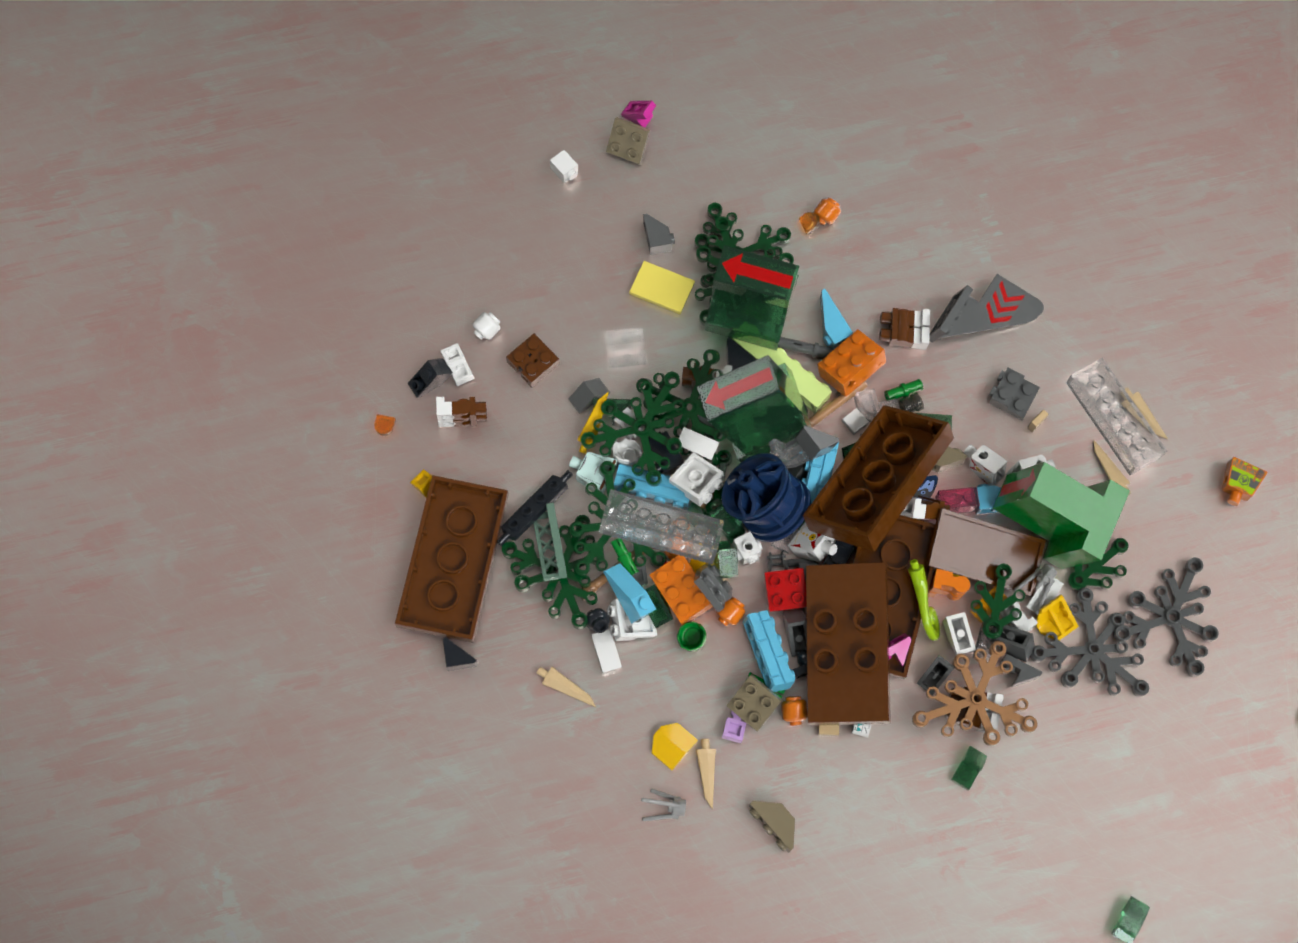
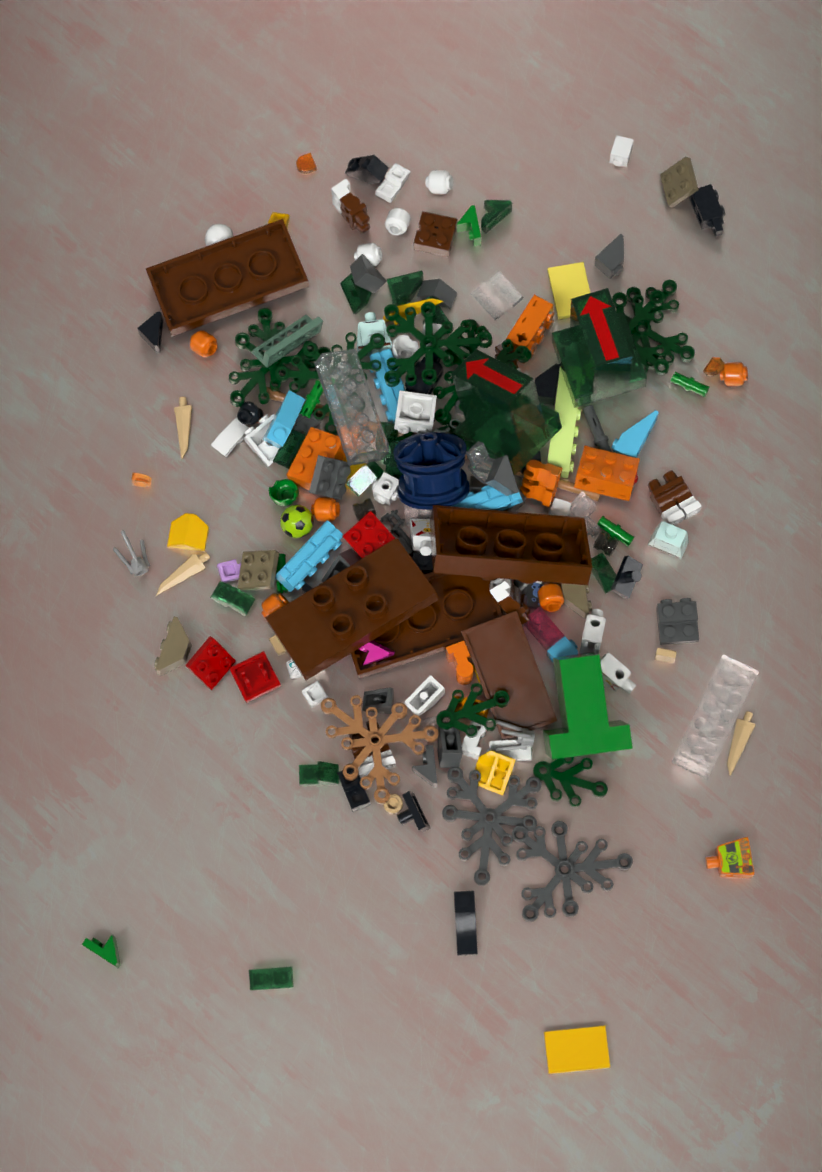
camera: 65 degrees right, 0 degrees up
black plate [497,470,573,547] -> none
dark pink slope [621,100,656,127] -> none
white slope [679,427,719,460] -> none
lime plant [908,559,940,641] -> none
dark grey piece [929,274,1044,343] -> none
tan bar [1093,439,1131,495] -> none
none -> clear orange tile [131,473,152,487]
none -> red plate [185,636,236,690]
none -> orange head [190,330,218,358]
none -> white hair [205,224,234,246]
none -> clear green slope [210,581,255,616]
none -> red plate [229,651,281,704]
none -> lime piece [280,505,314,539]
none -> white tile [301,681,328,708]
none -> black slope [337,768,371,812]
none -> clear green slope [340,273,372,314]
none -> dark grey slope [350,254,387,293]
none -> clear smoke wheel [352,498,377,522]
none -> white head [354,243,382,266]
none -> tan tile [383,794,403,814]
none -> white head [385,208,411,235]
none -> clear green slope [387,271,424,306]
none -> black tile [397,791,430,832]
none -> black slope [454,891,478,956]
none -> green slope [456,205,481,247]
none -> clear green slope [481,200,512,234]
none -> orange piece [506,294,555,364]
none -> orange legs [520,460,563,507]
none -> orange head [537,583,564,612]
none -> tile [611,556,643,599]
none -> light aqua torso [648,521,689,559]
none -> green pin [670,371,710,397]
none -> black hinge [689,184,725,237]

